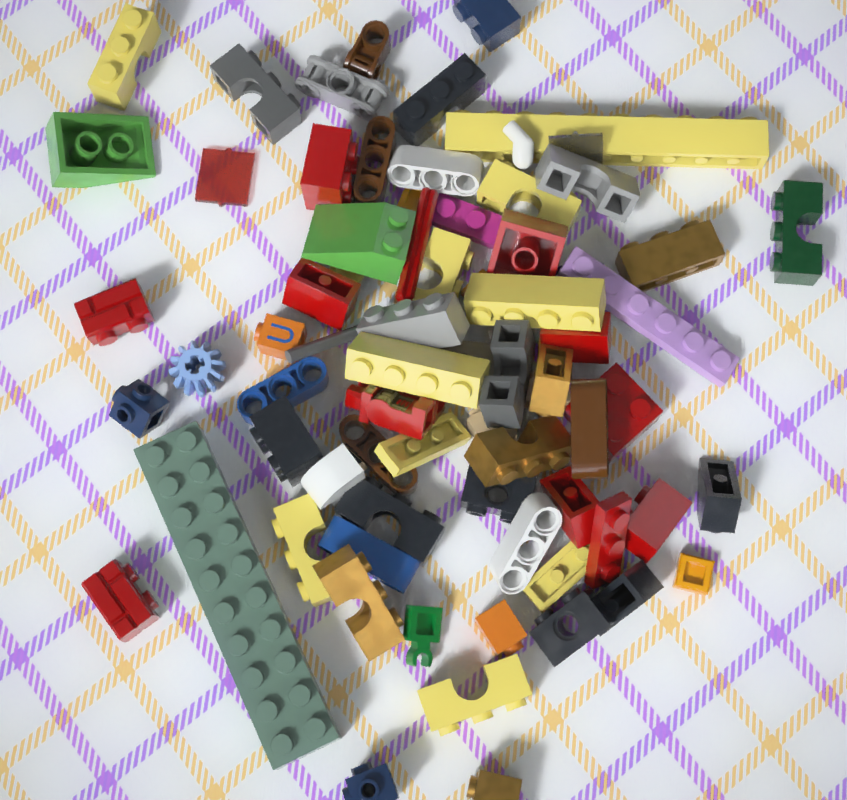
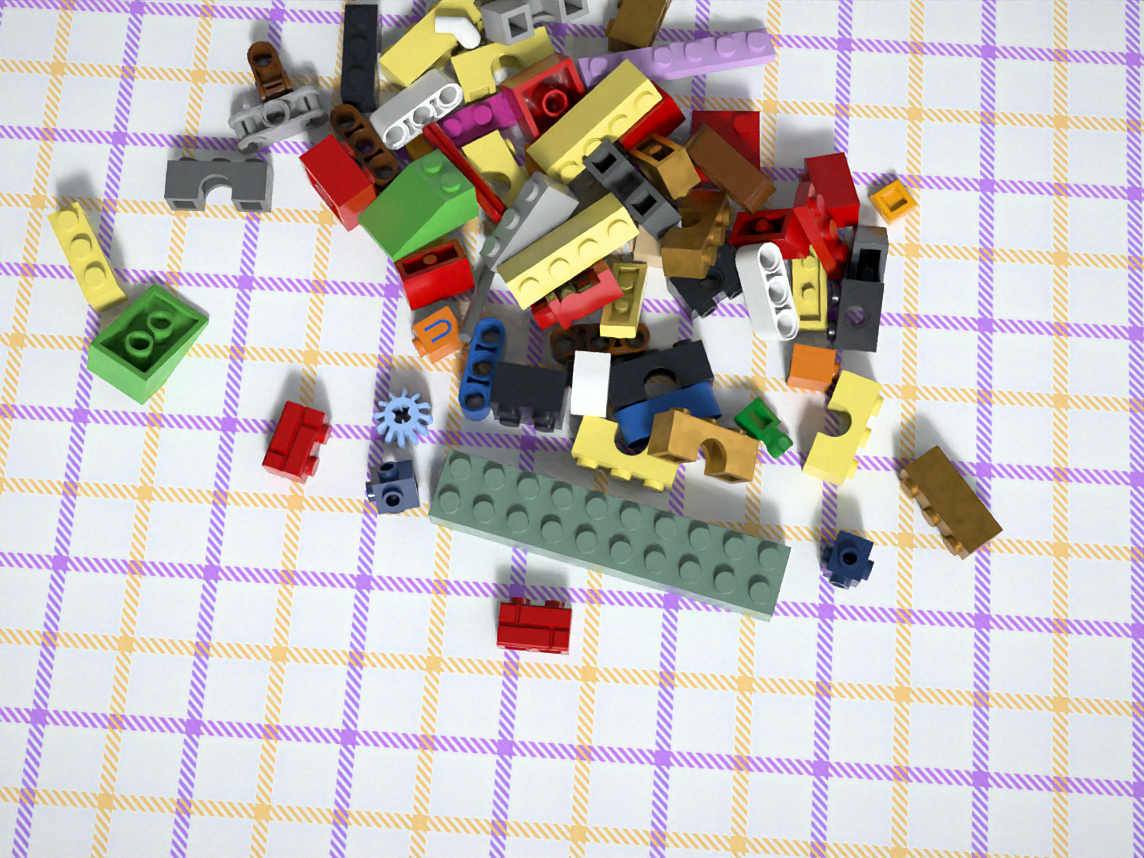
camera: 45 degrees left, 0 degrees up
clear red piece [195,148,255,207] -> none
black slope [697,458,742,533] -> none

